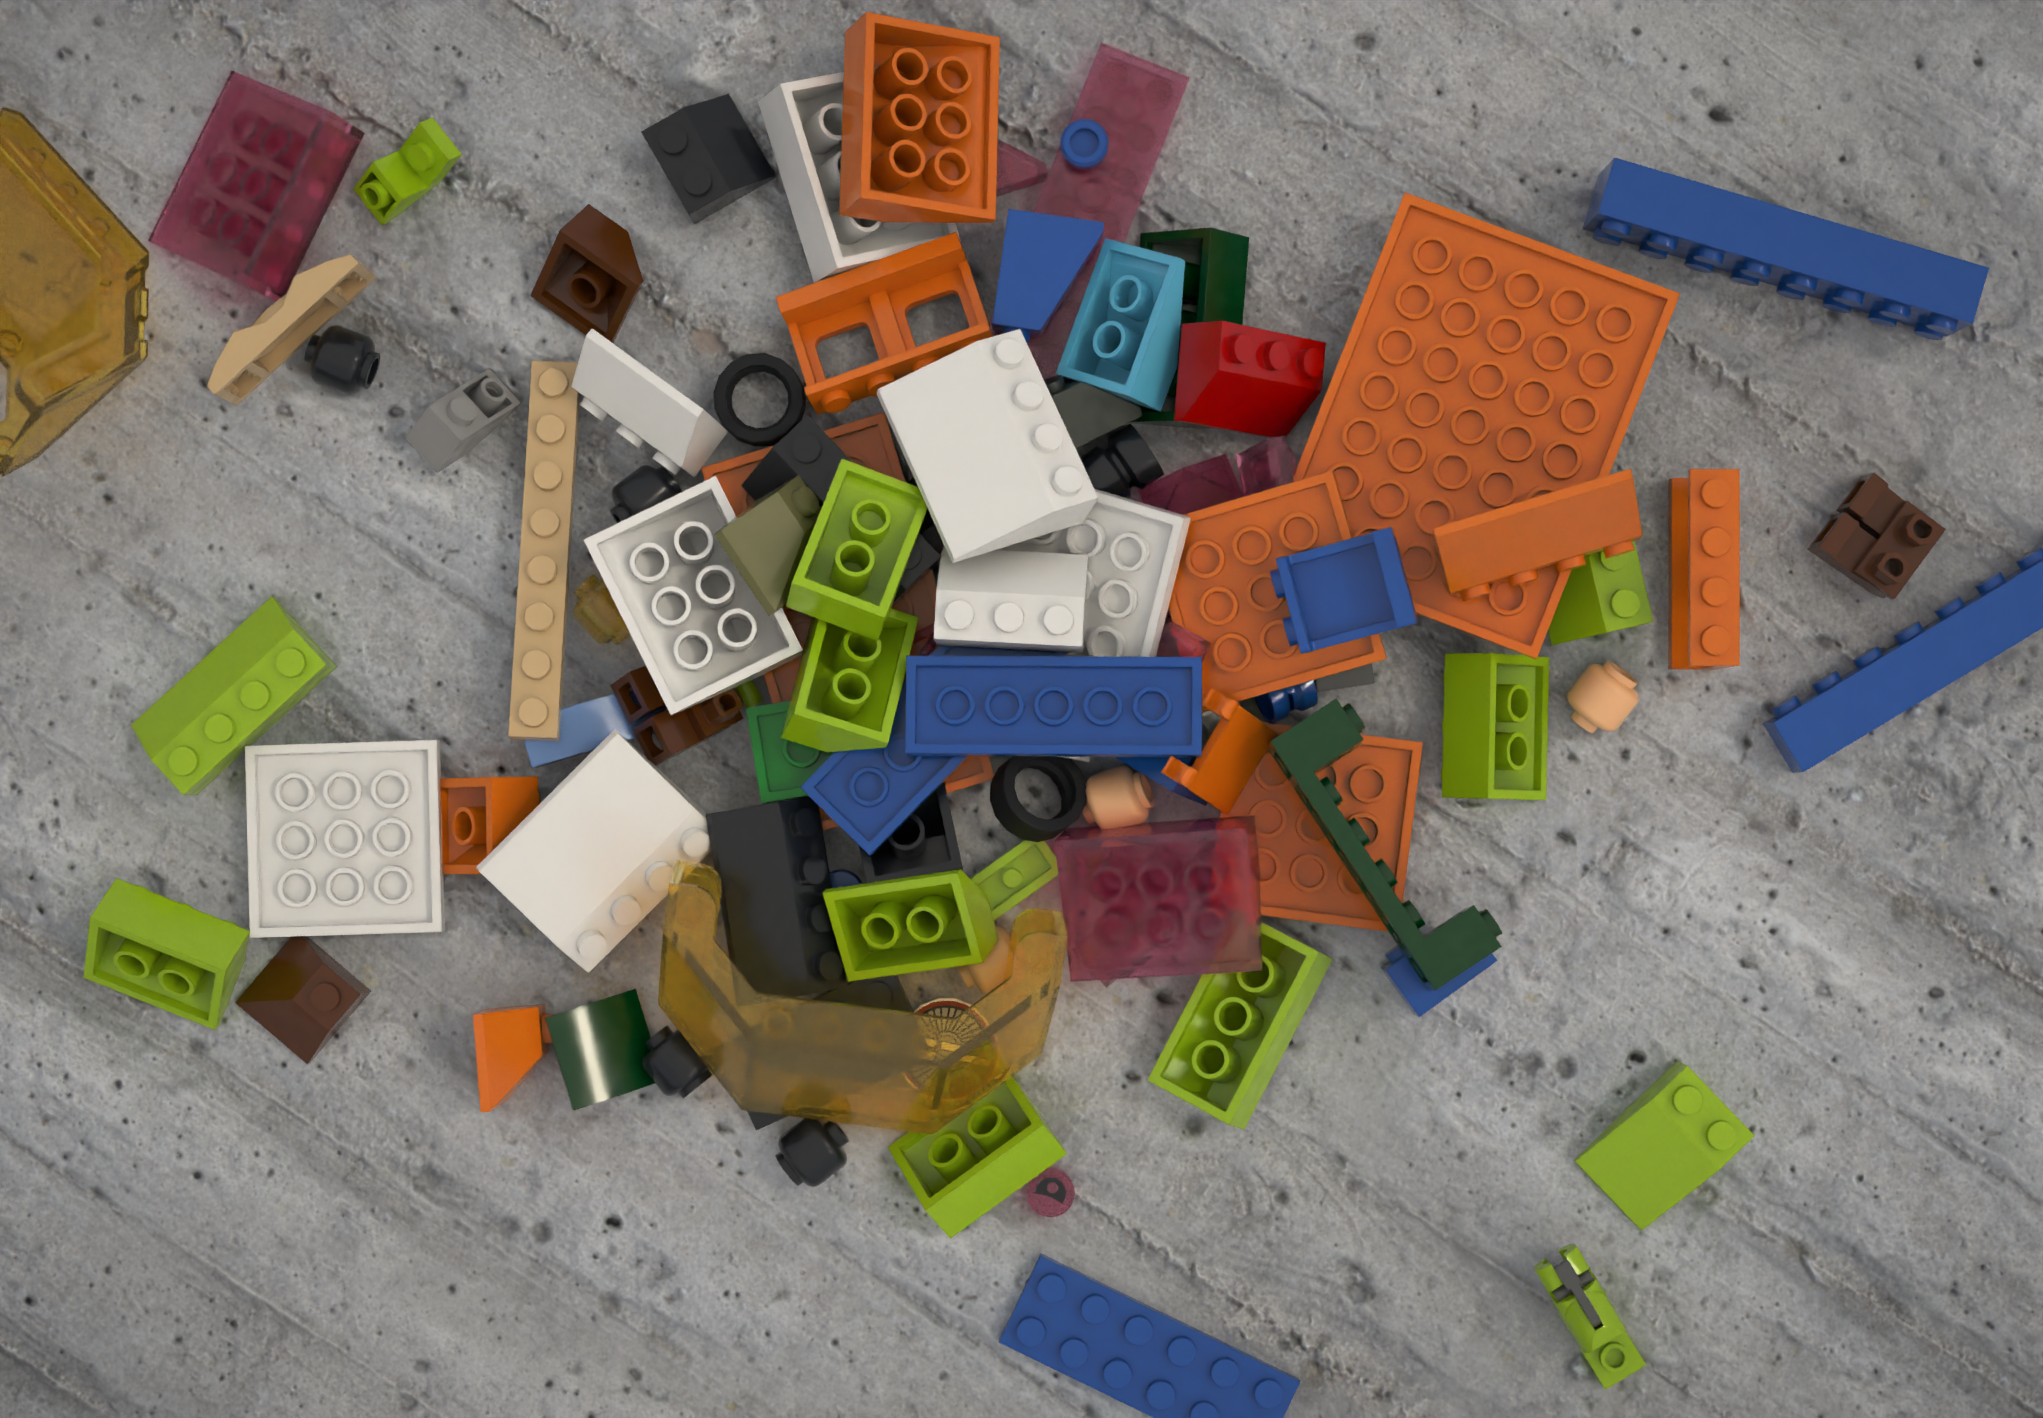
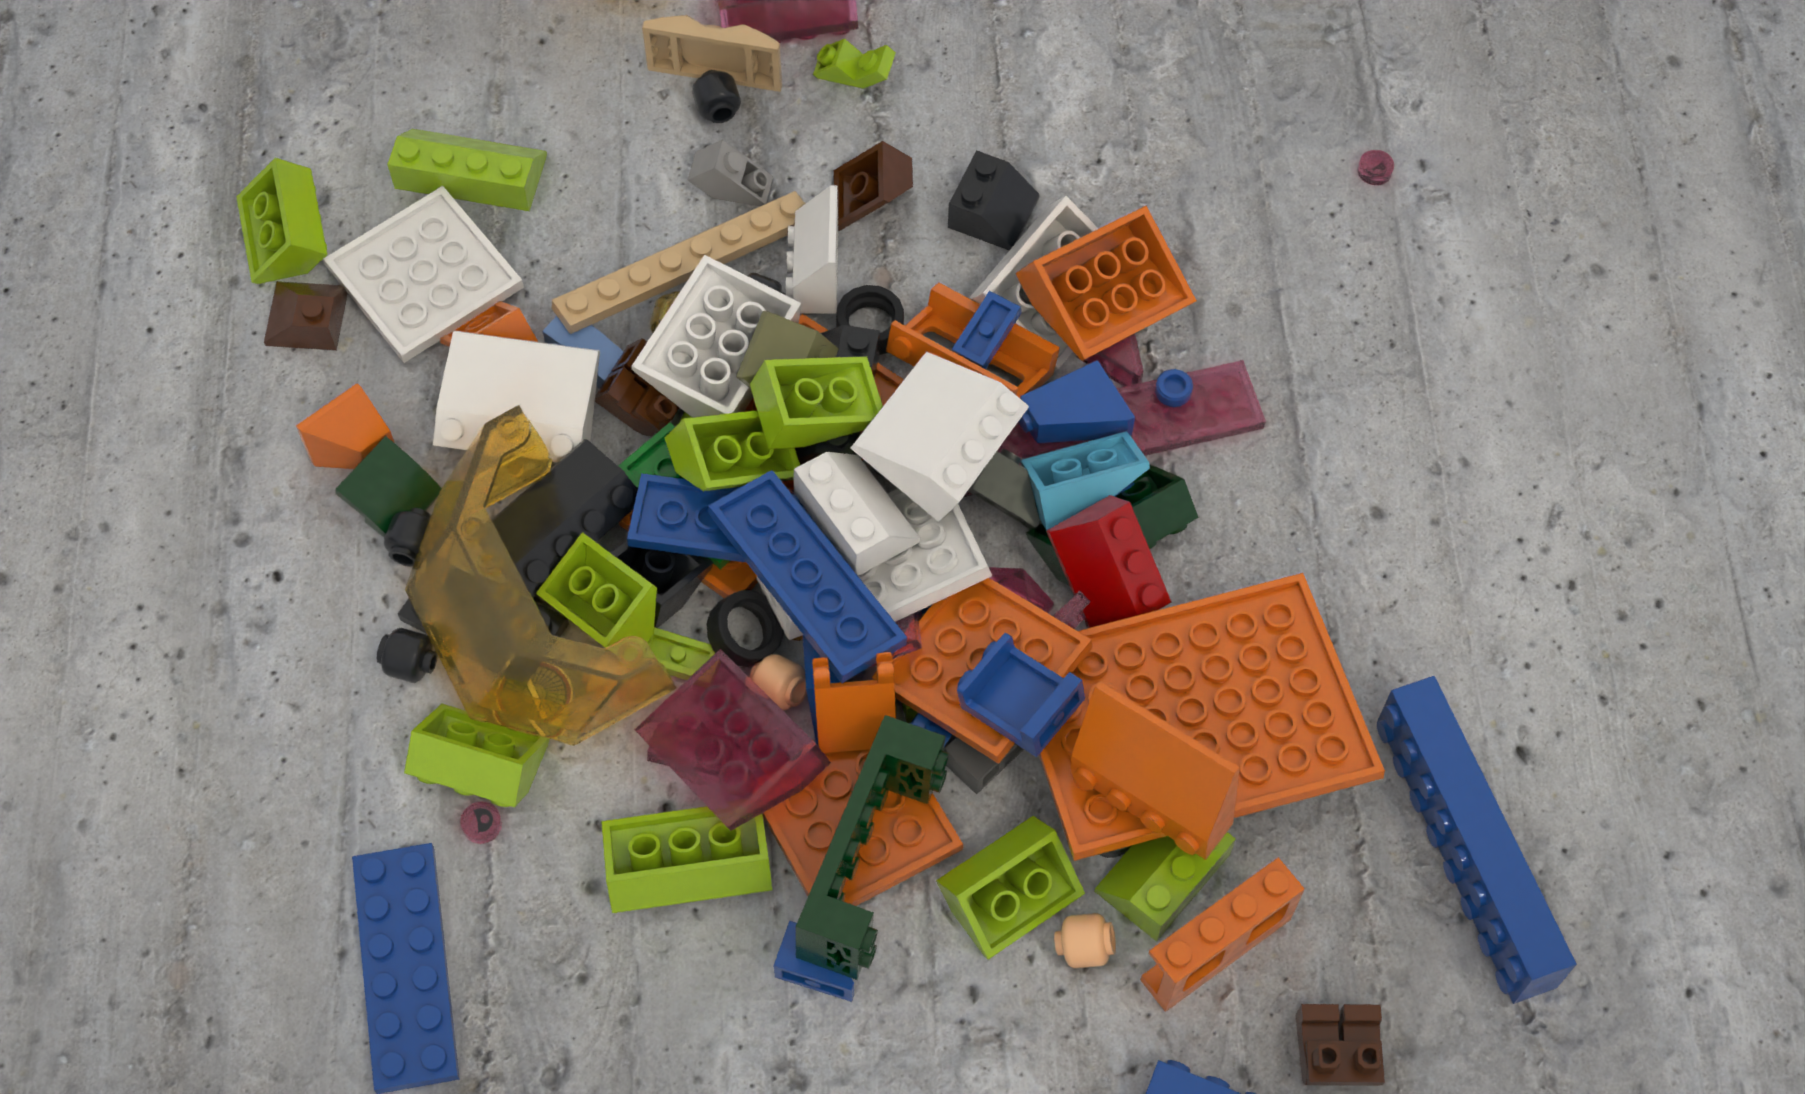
camera: 50 degrees right, 25 degrees down
black wheel [1080,424,1164,499] -> none
none -> blue plate [951,290,1022,369]

